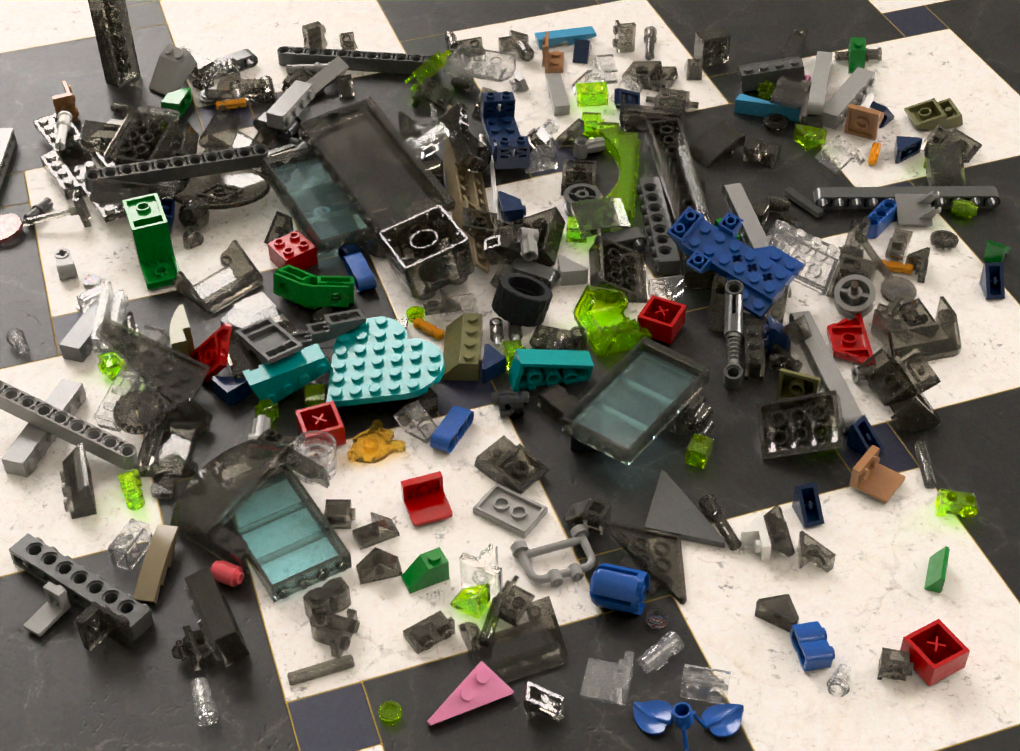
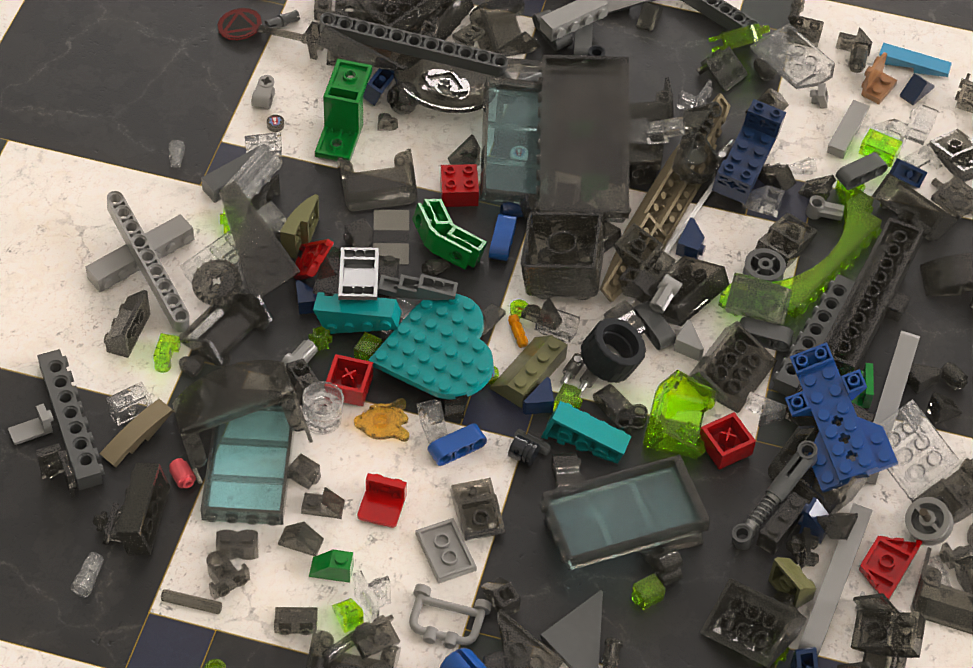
camera: 30 degrees right, 10 degrees up
none -> dark grey beam [835,152,888,190]

